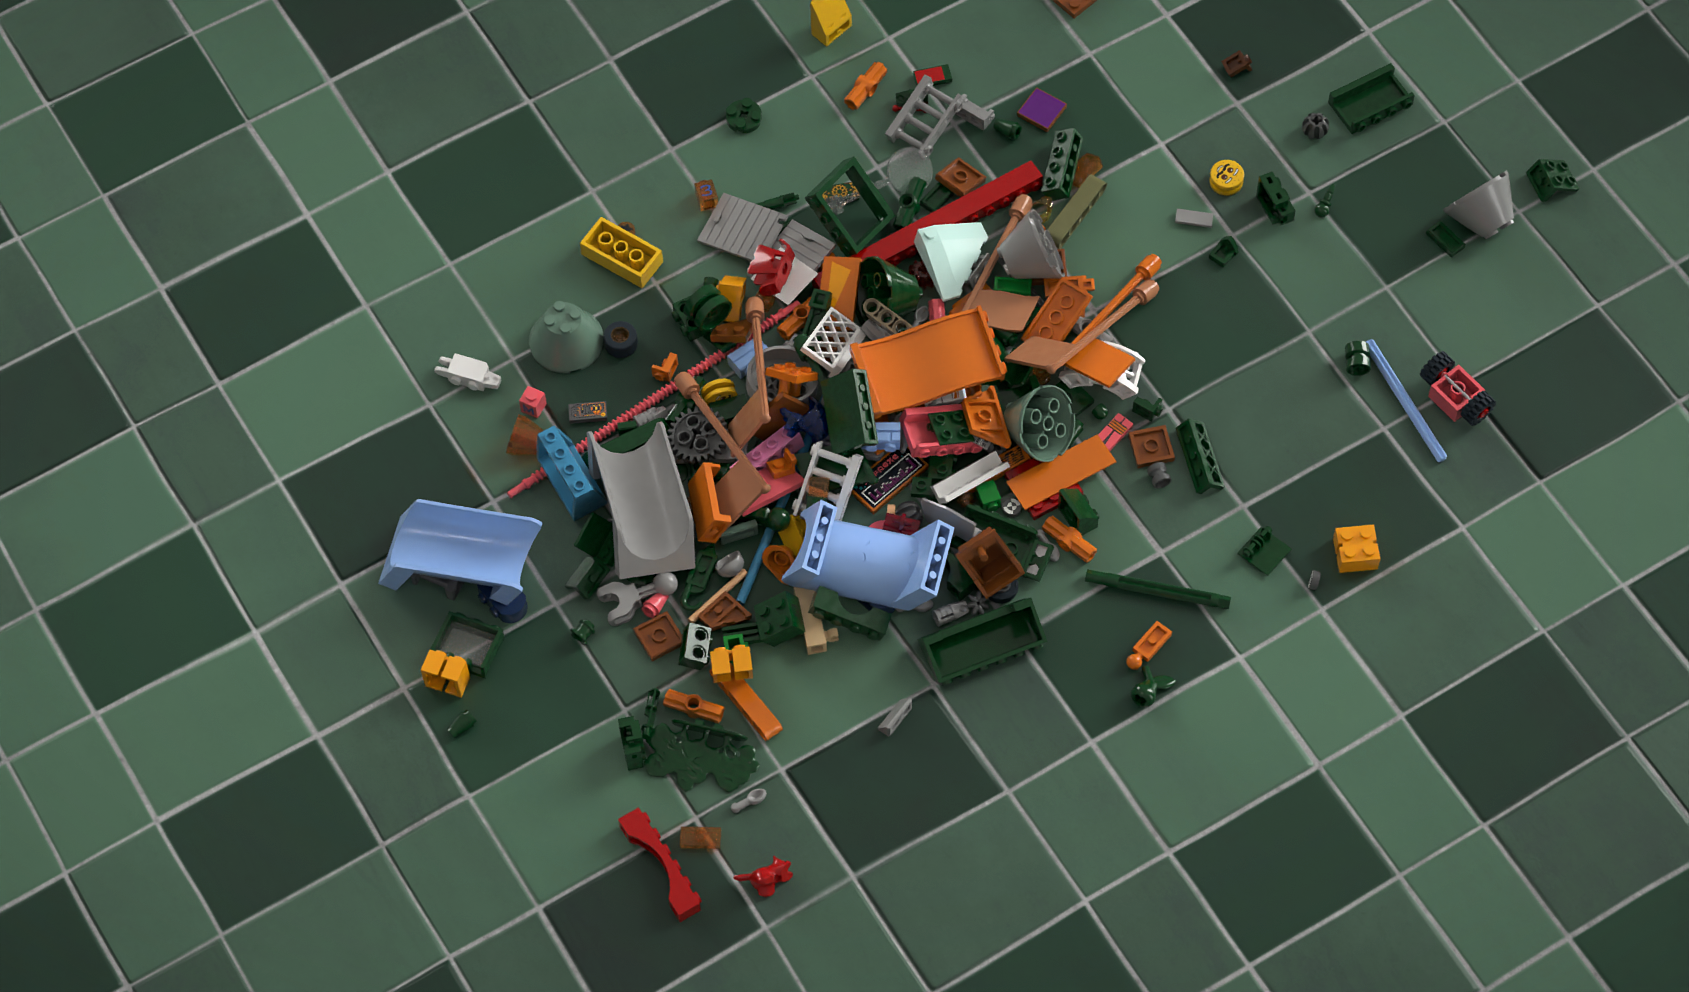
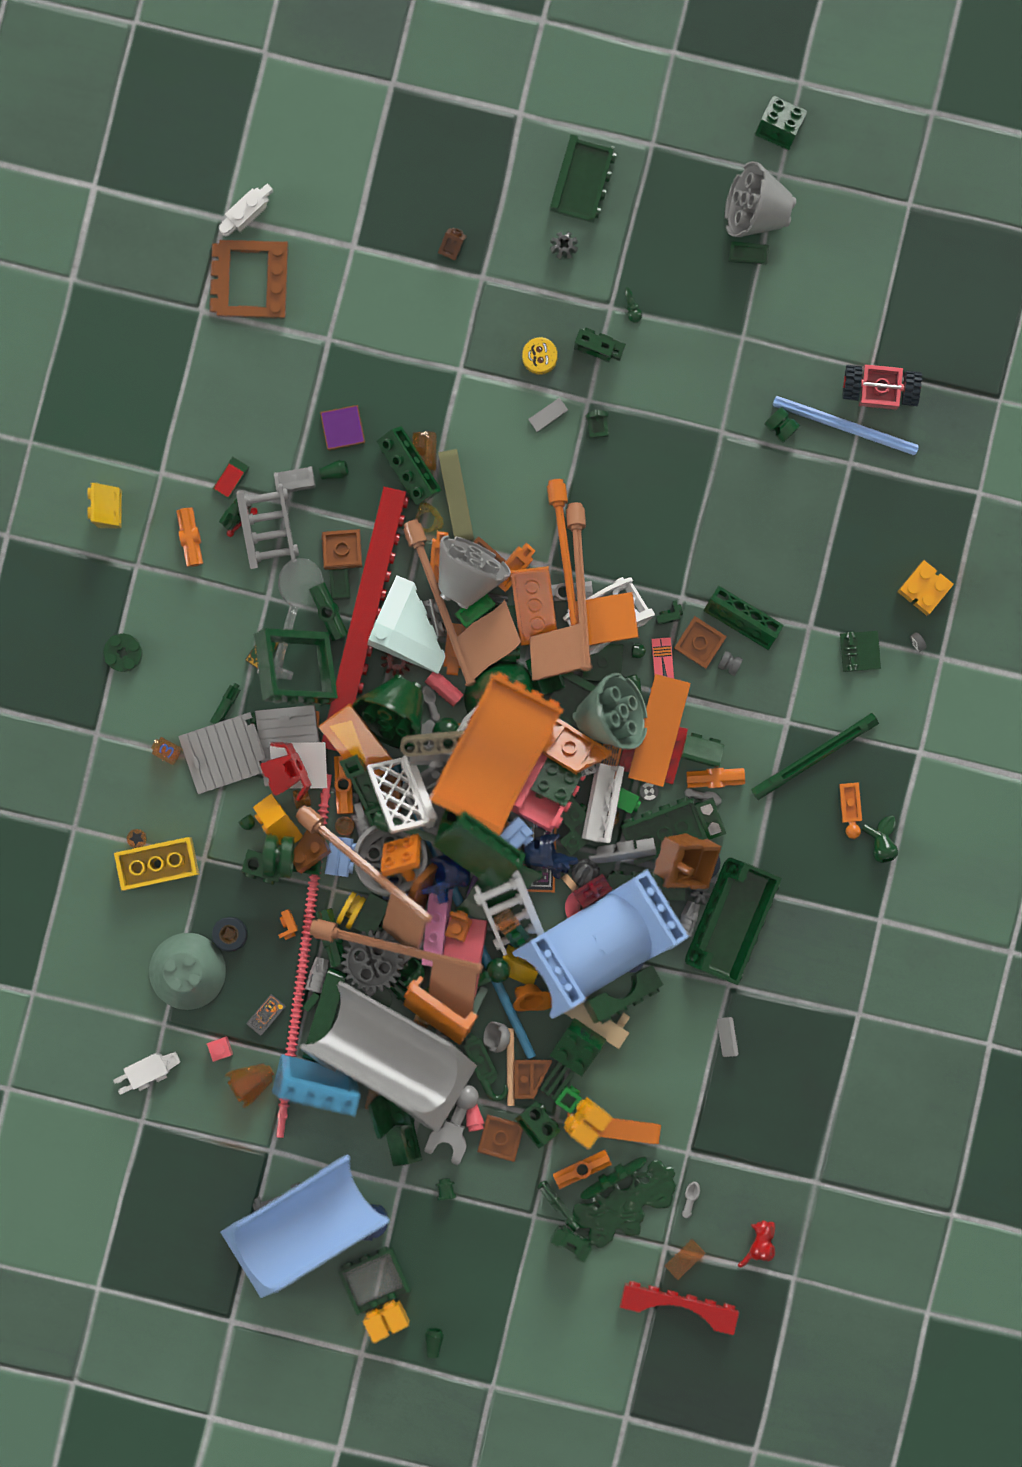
camera: 40 degrees left, 25 degrees up
none -> clear orange wheel [335,816,355,836]
none -> dark blue piece [521,833,579,879]

